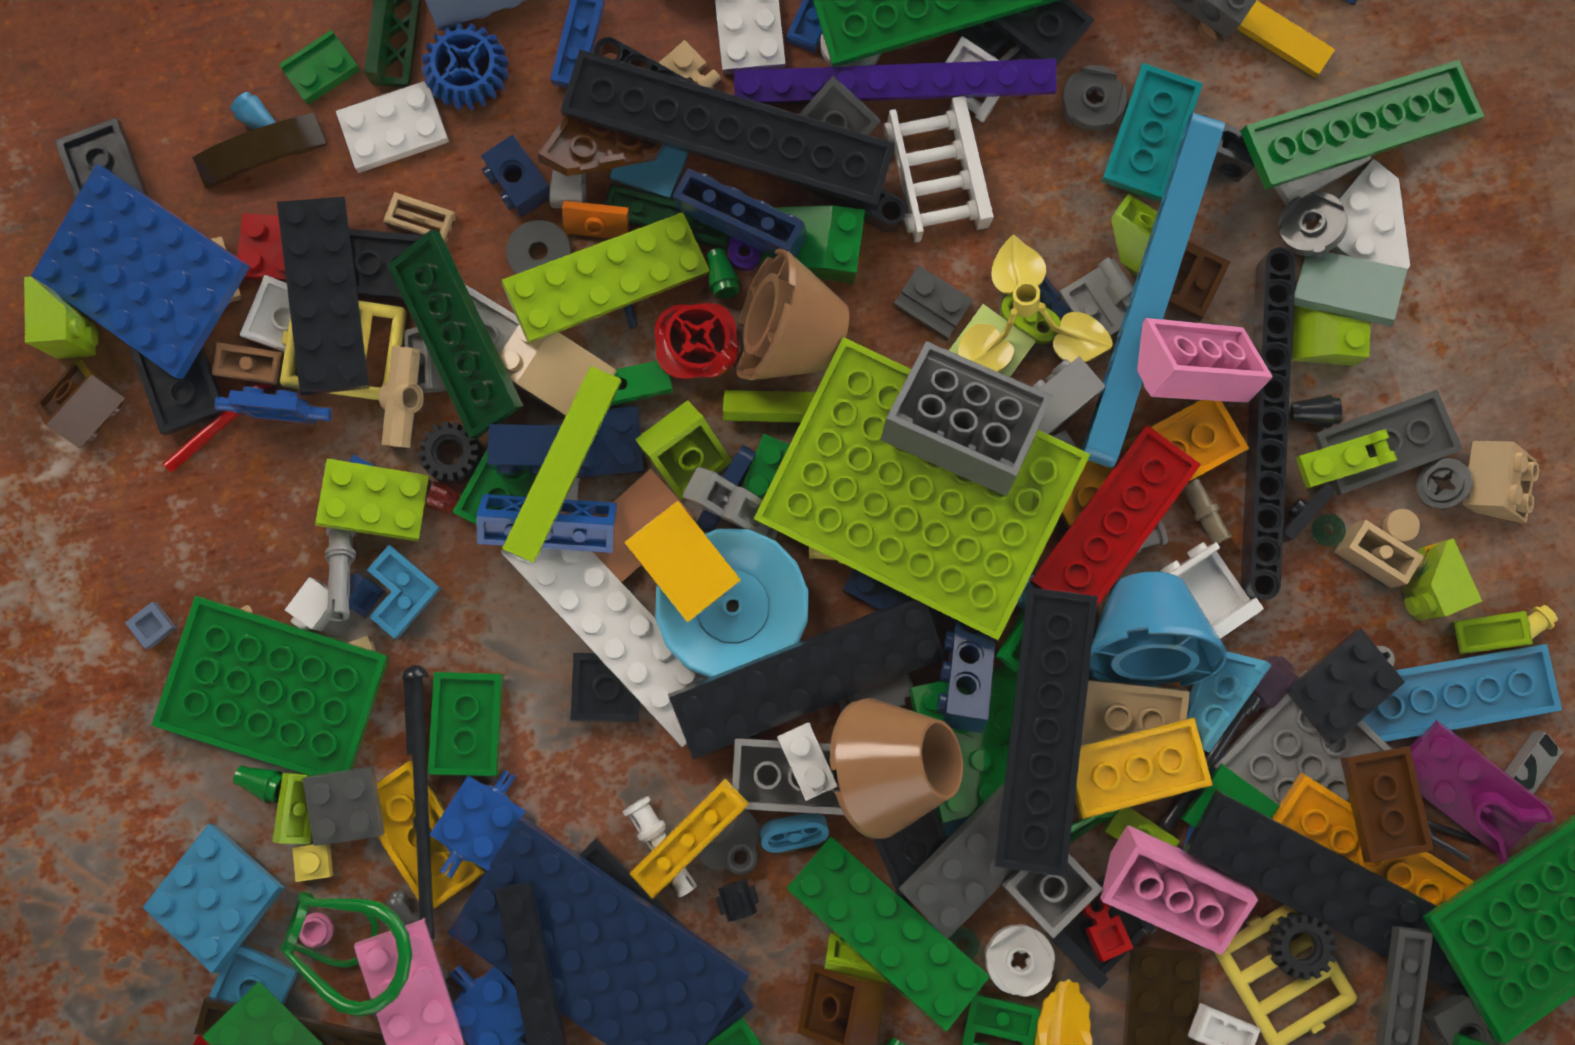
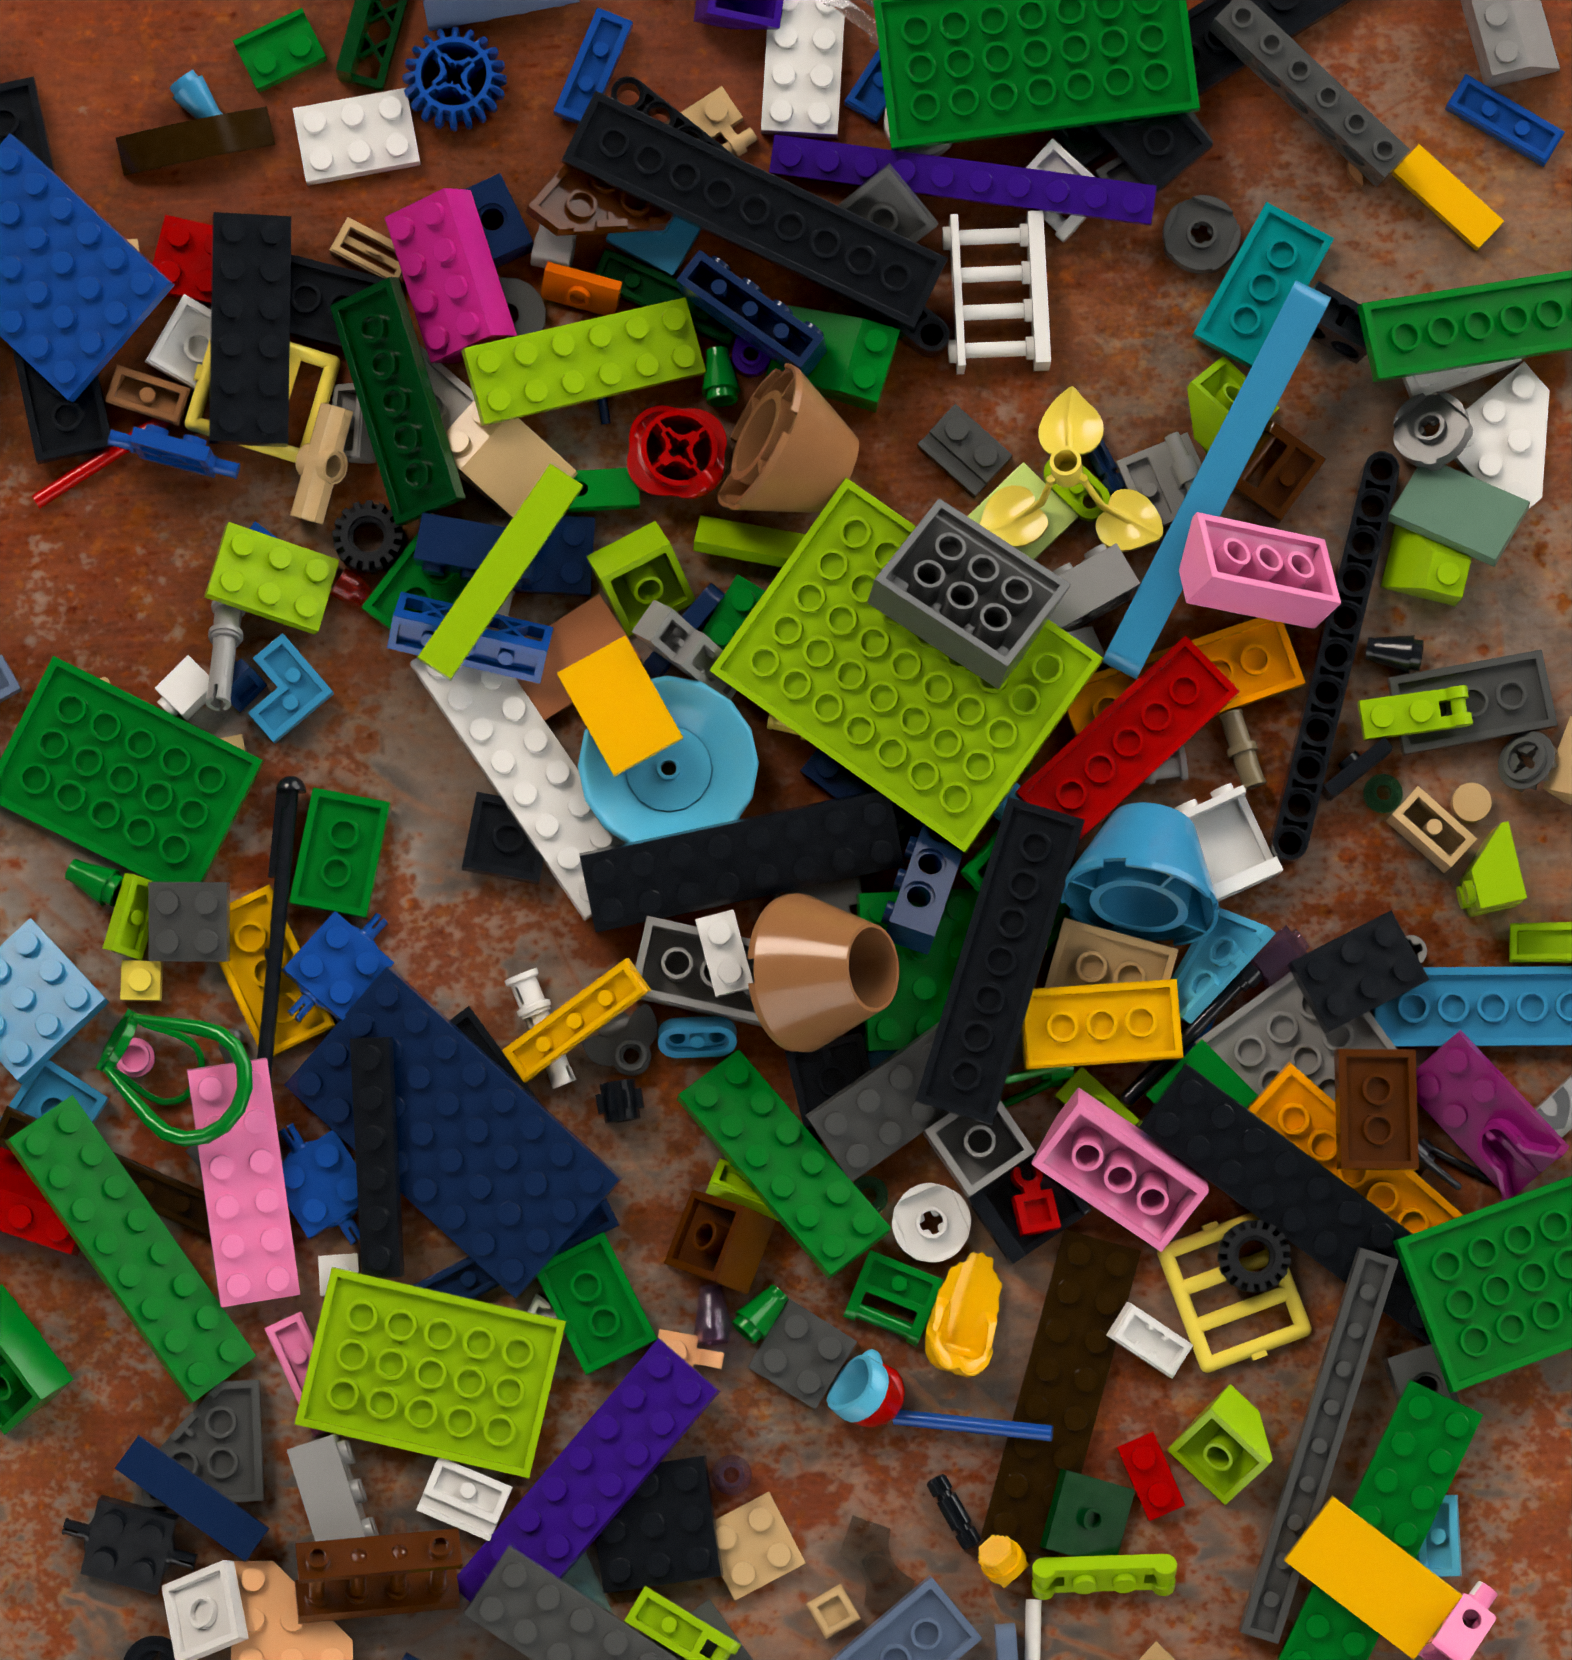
camera: 10 degrees right, 0 degrees up
none -> dark pink brick [385,188,517,364]

